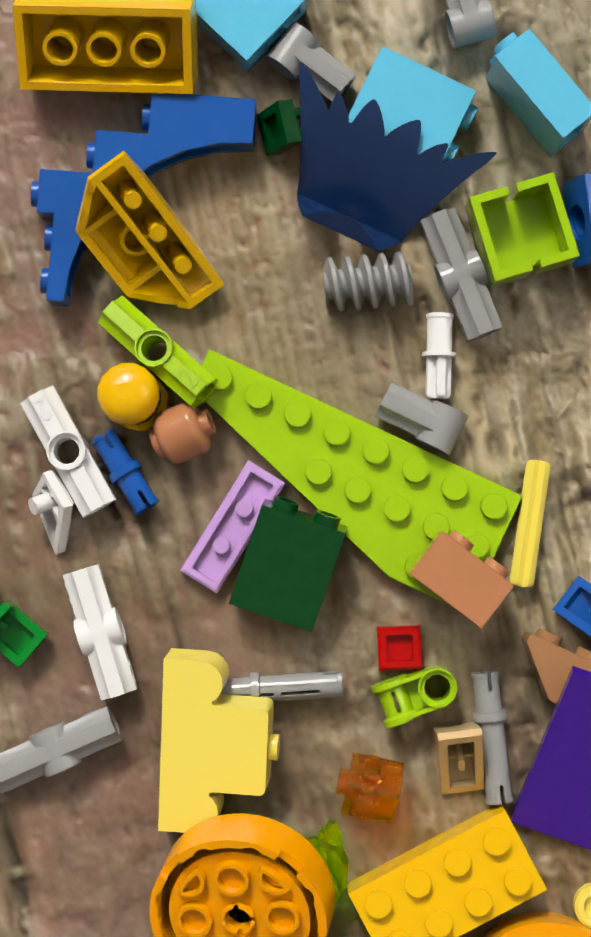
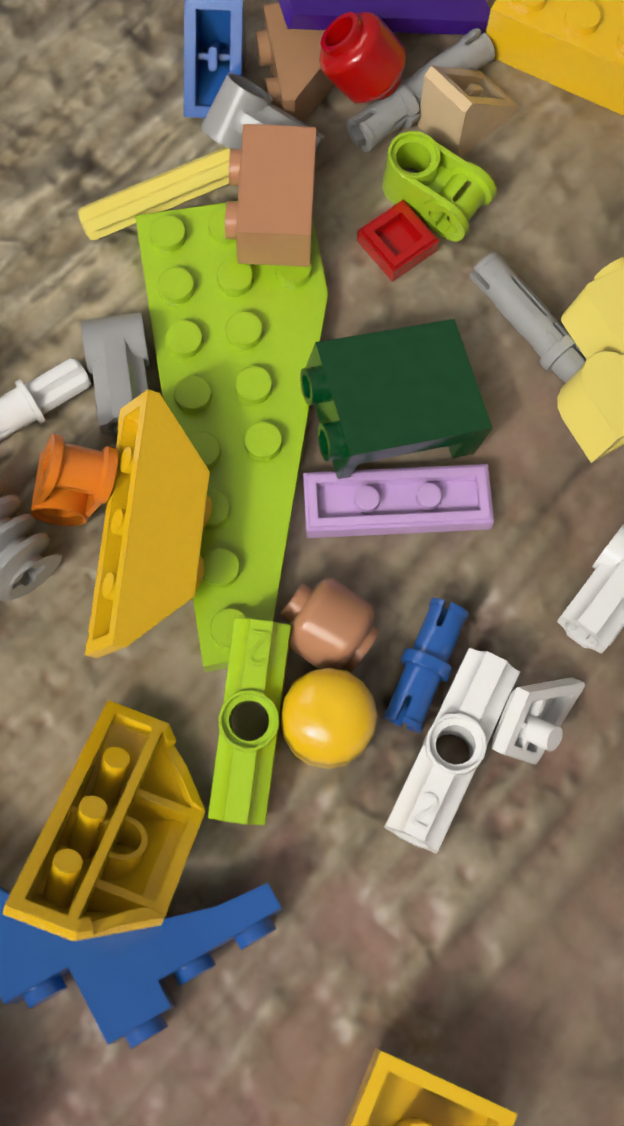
camera: 130 degrees left, 15 degrees down
clear orange brick [335,752,404,824] -> none
none -> orange piece [31,433,118,527]
none -> yellow wedge [85,389,212,658]
none -> light grey piece [201,73,325,154]
none -> red head [319,12,406,104]

